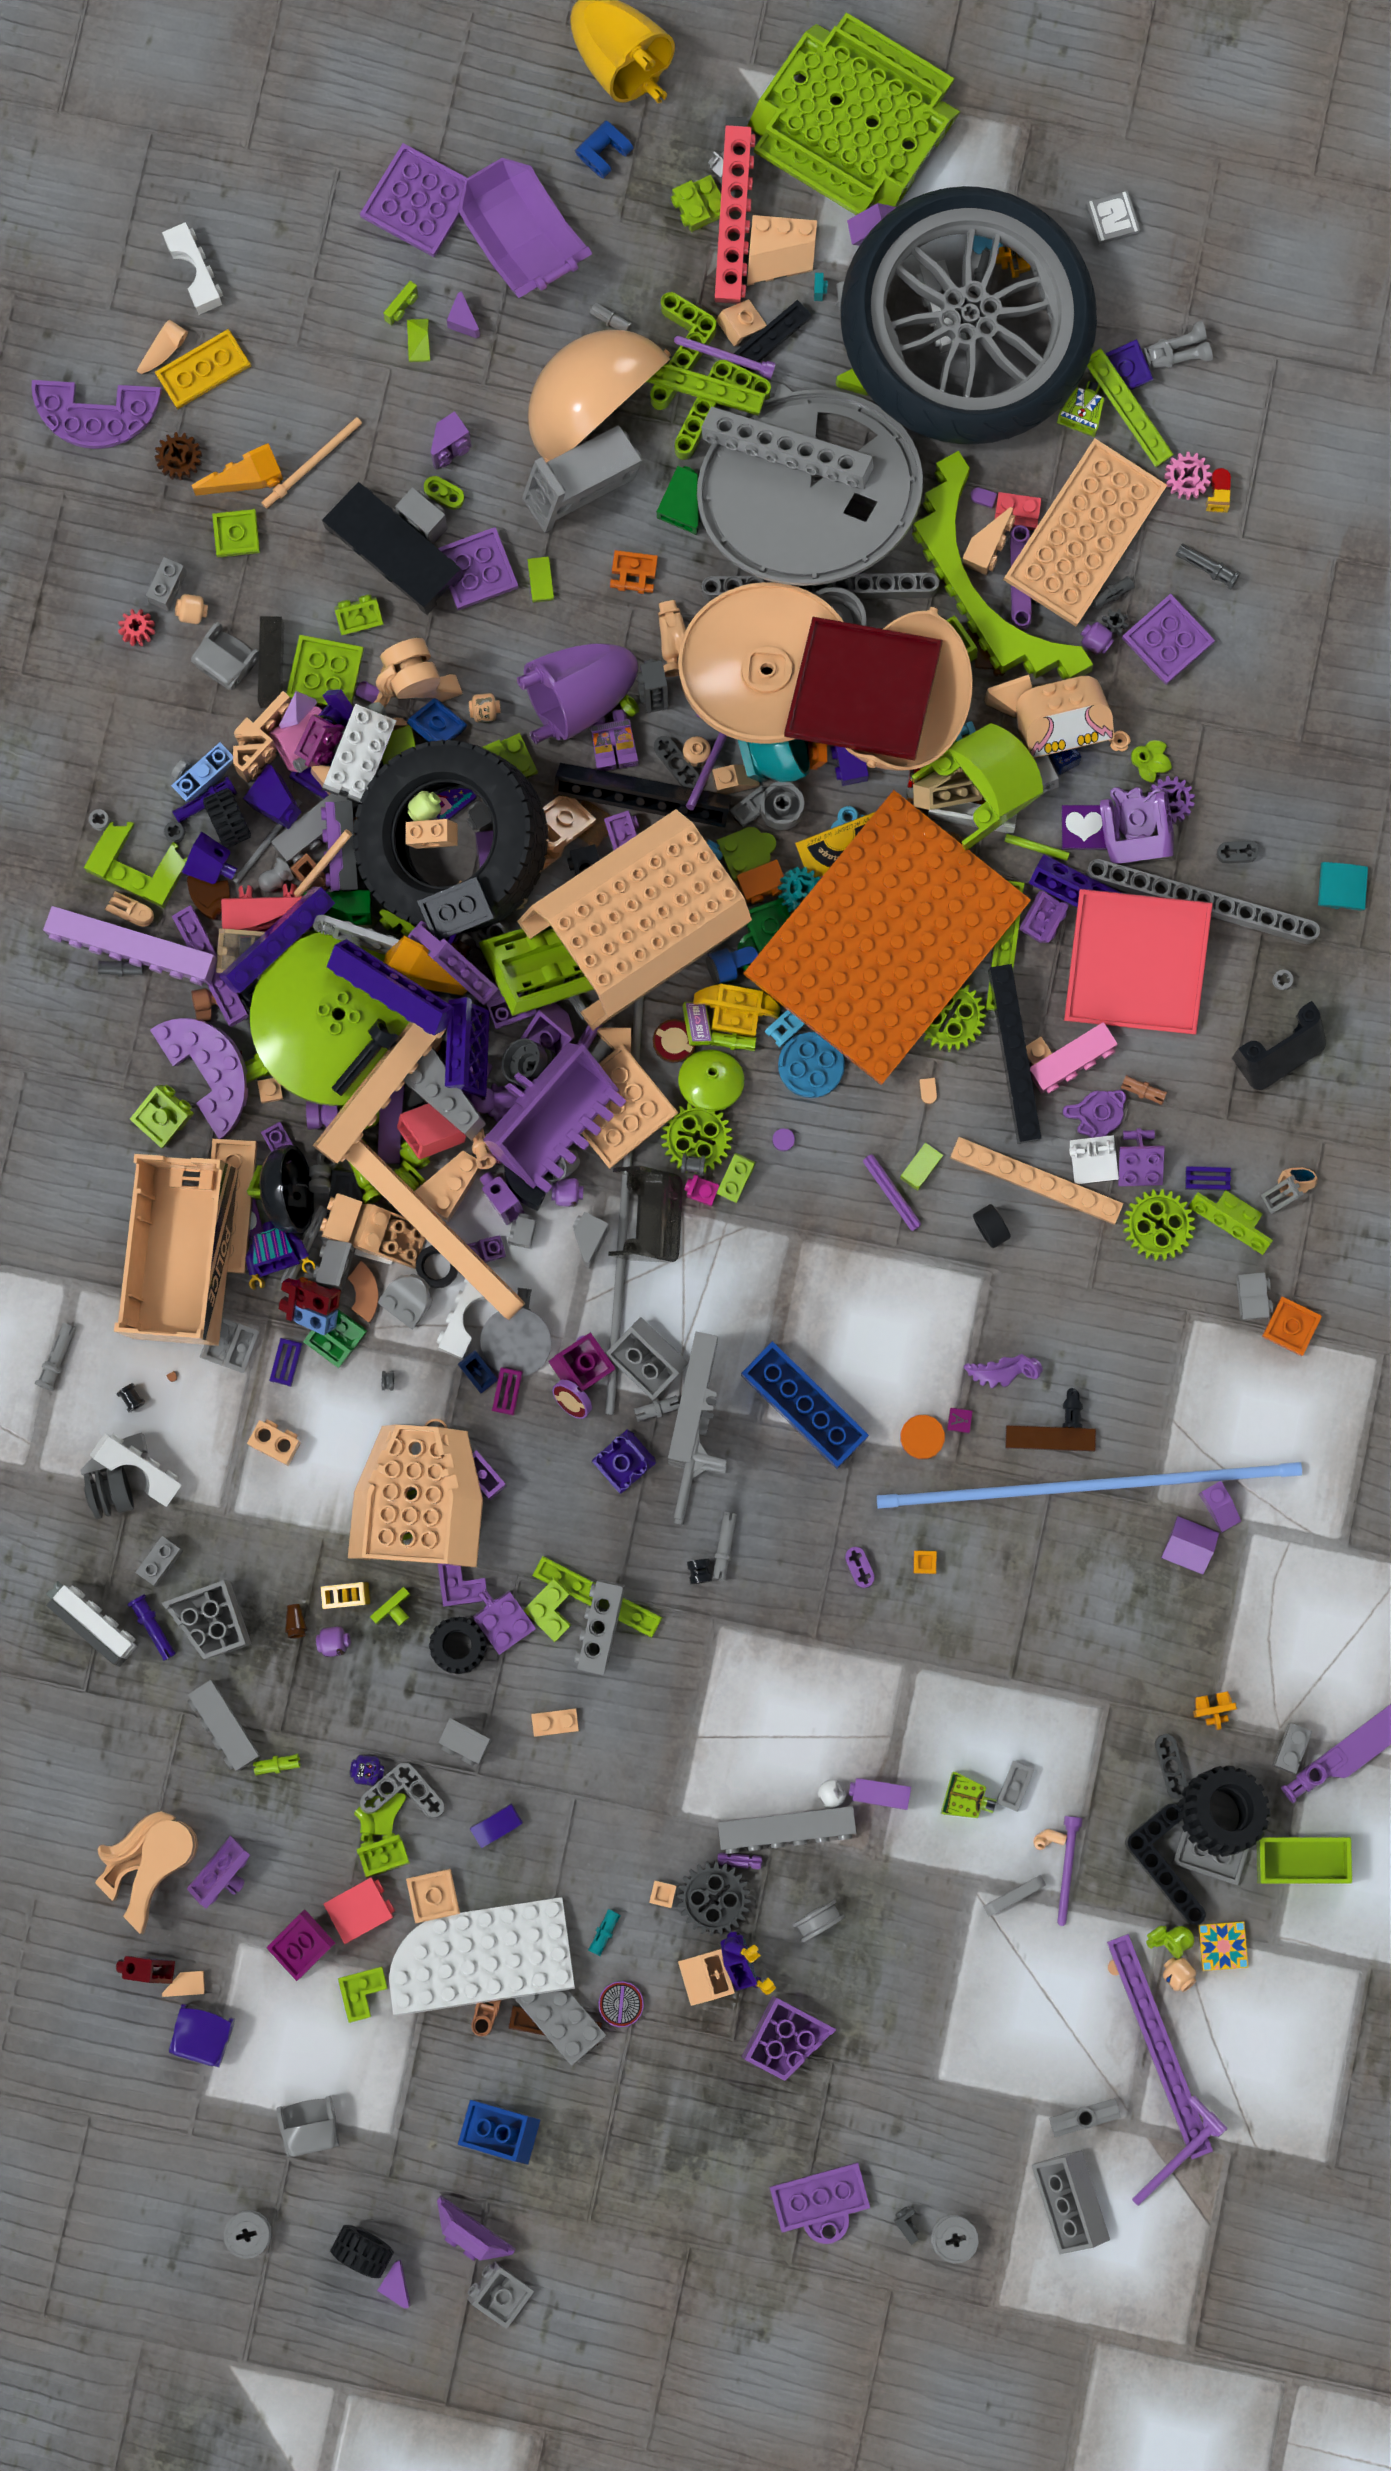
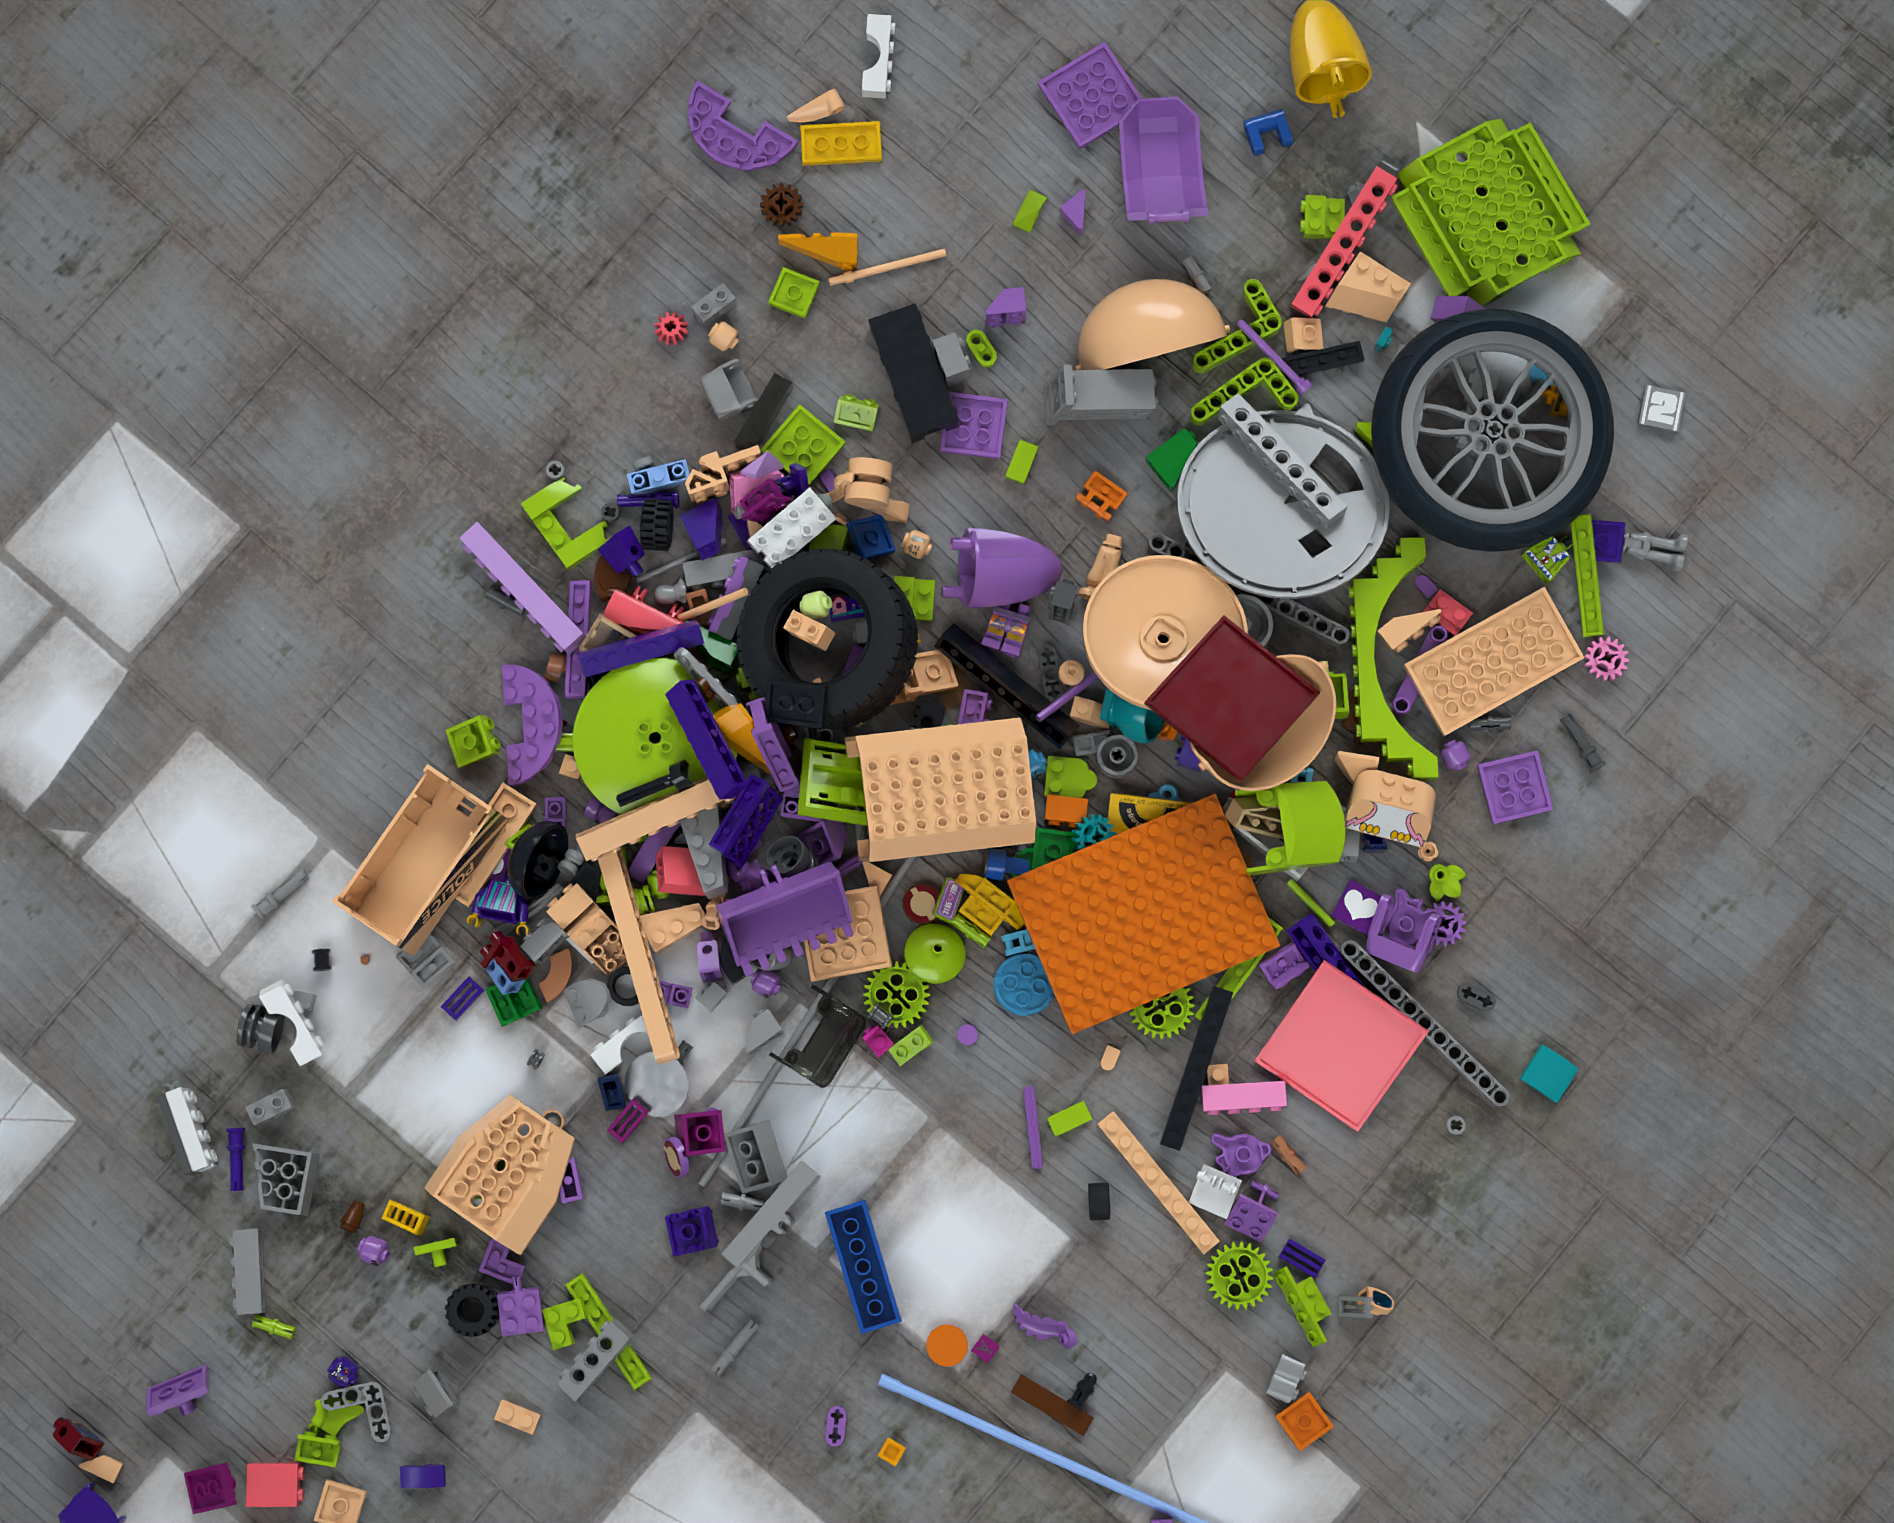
camera: 30 degrees right, 0 degrees up
light nougat animal [95,1811,198,1934] -> none
light nougat arm [105,891,154,927] -> none
light nougat brick [247,1419,301,1466] -> none
lime plate [383,281,418,326] -> none
lime tile [619,695,639,717] -> none
lime tile [646,364,766,416] -> none
black wheel [687,1559,712,1585] -> none
dark grey gear [1102,609,1128,636] -> none
leg [1206,468,1231,513] -> none
black windscreen [1232,1001,1326,1090] -> none
none -> reddish brown tile [695,677,714,703]

